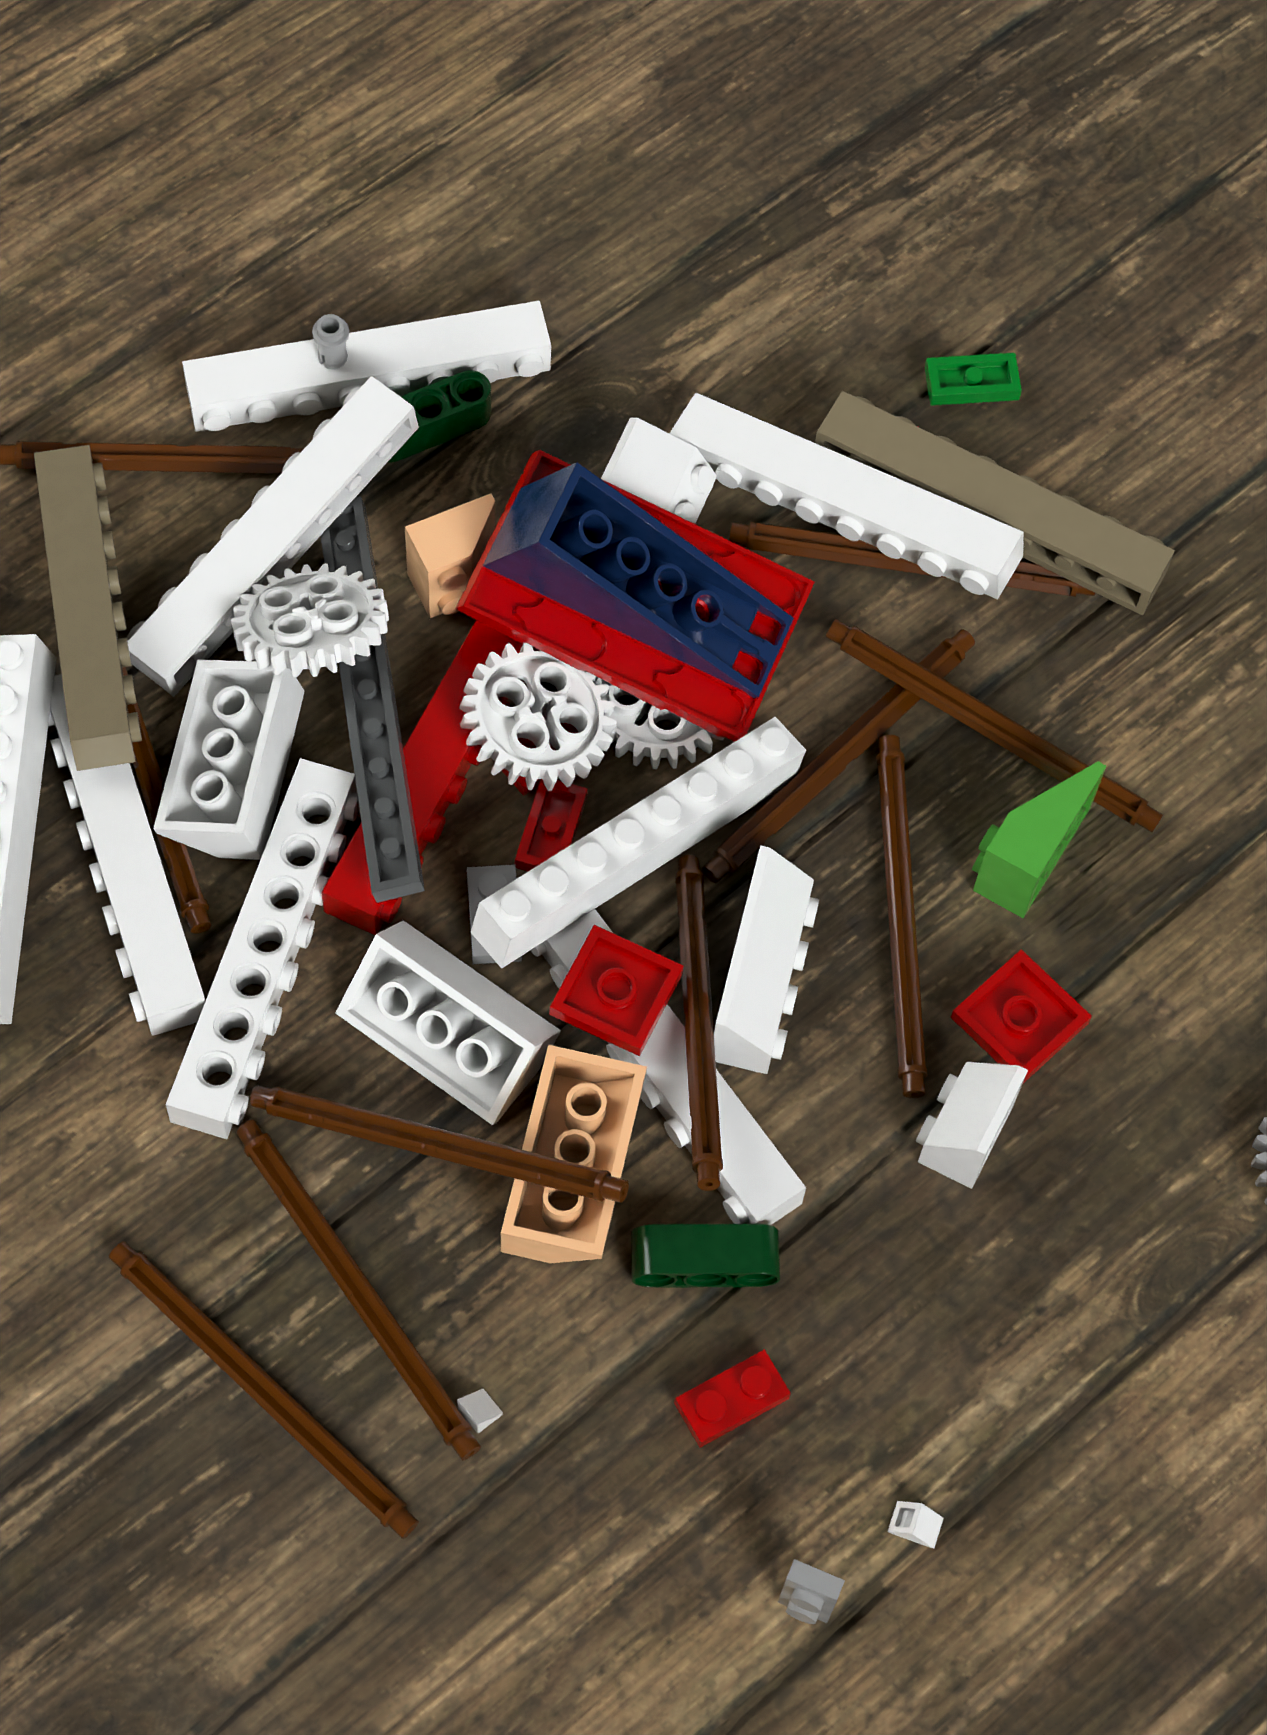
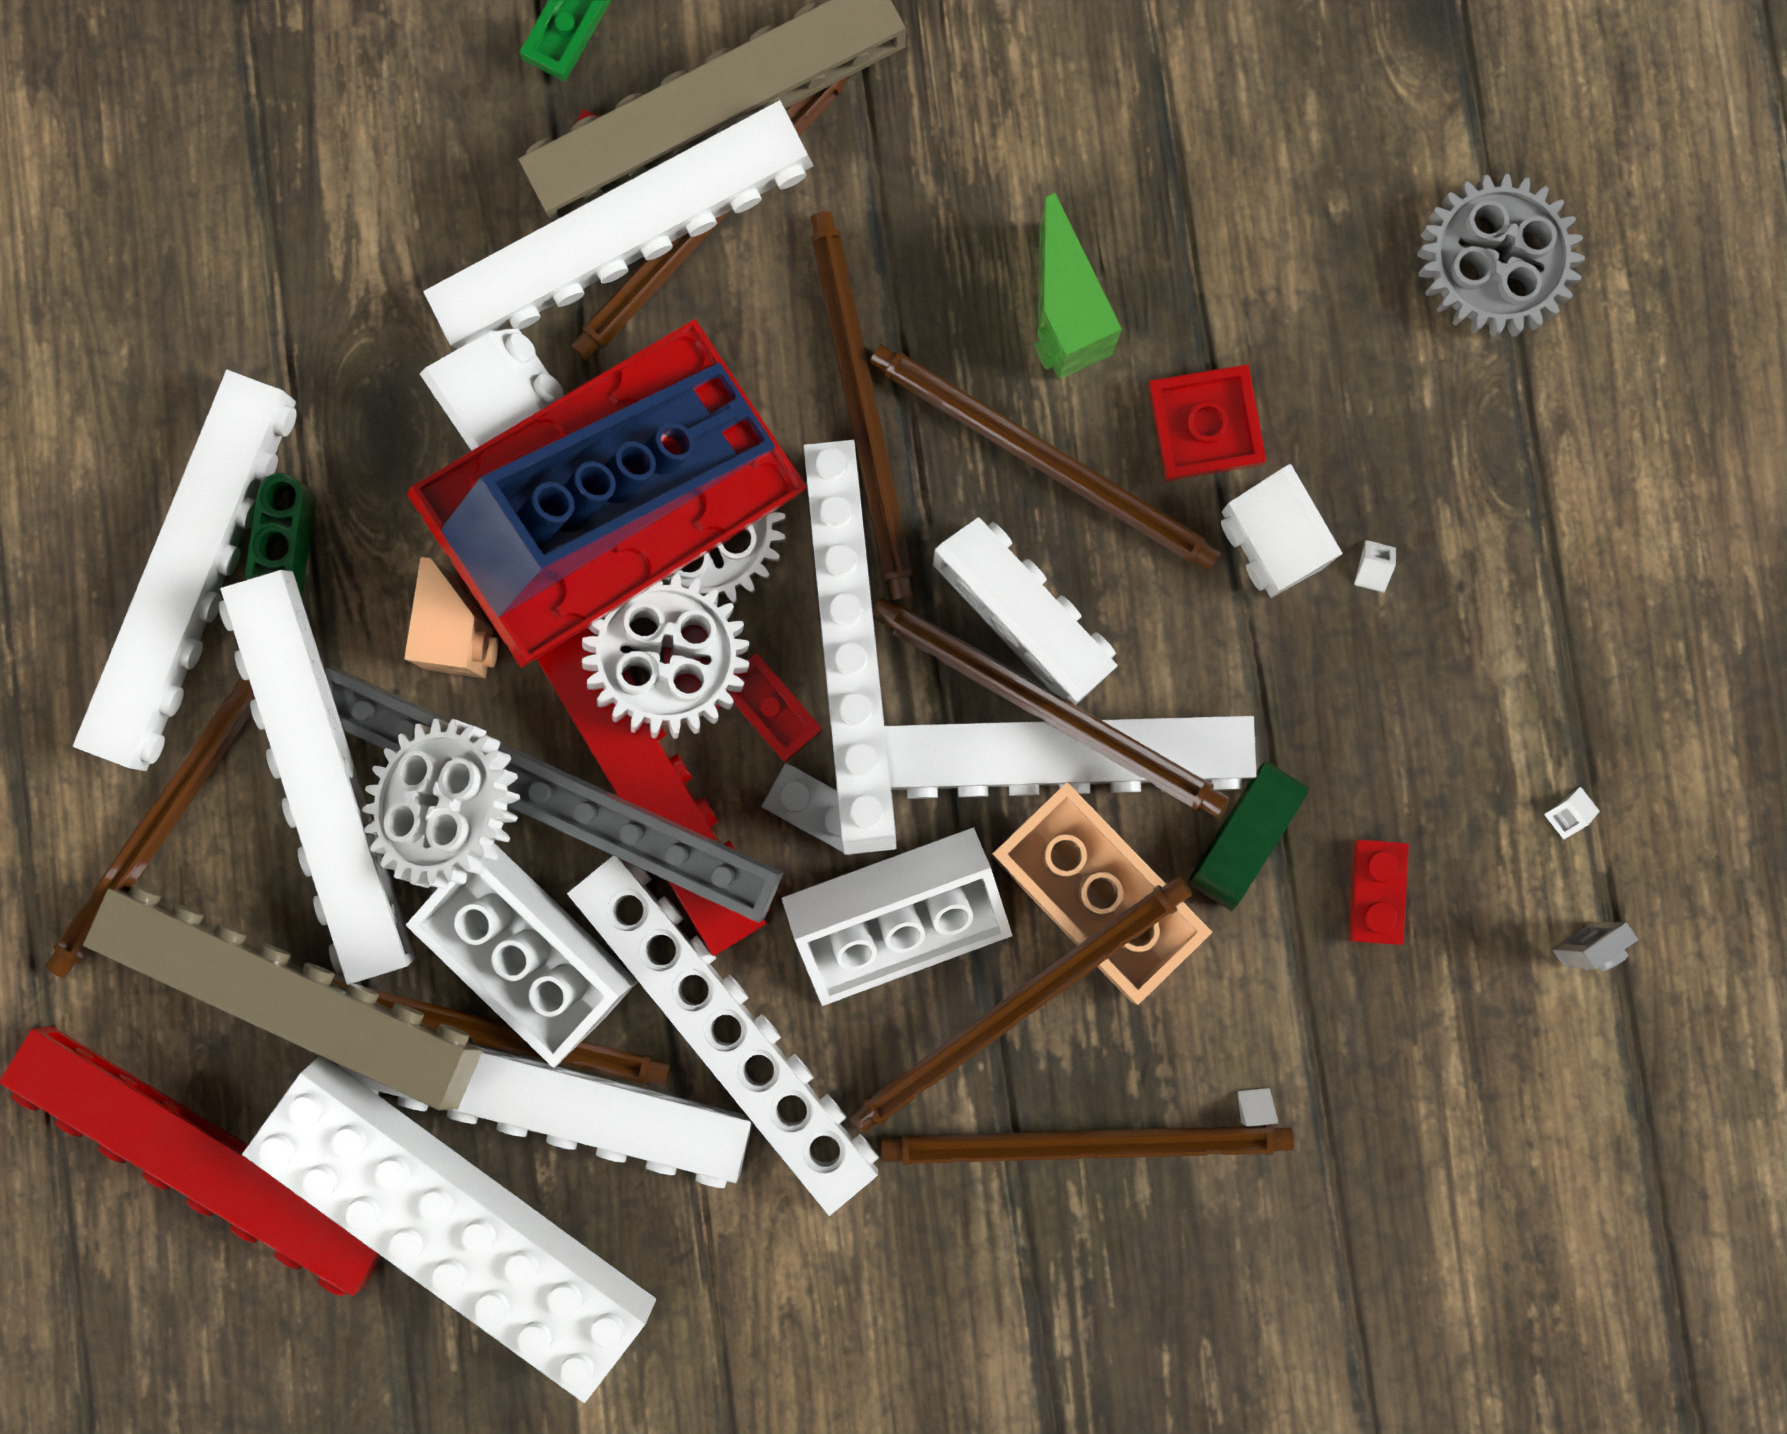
camera: 50 degrees left, 20 degrees up
reddish brown piece [109,1241,419,1539] -> none
light grey pin [312,314,349,369] -> none
red plate [549,925,684,1056] -> none
reddish brown piece [825,619,1163,832] -> none
none -> white piece [1354,540,1396,593]

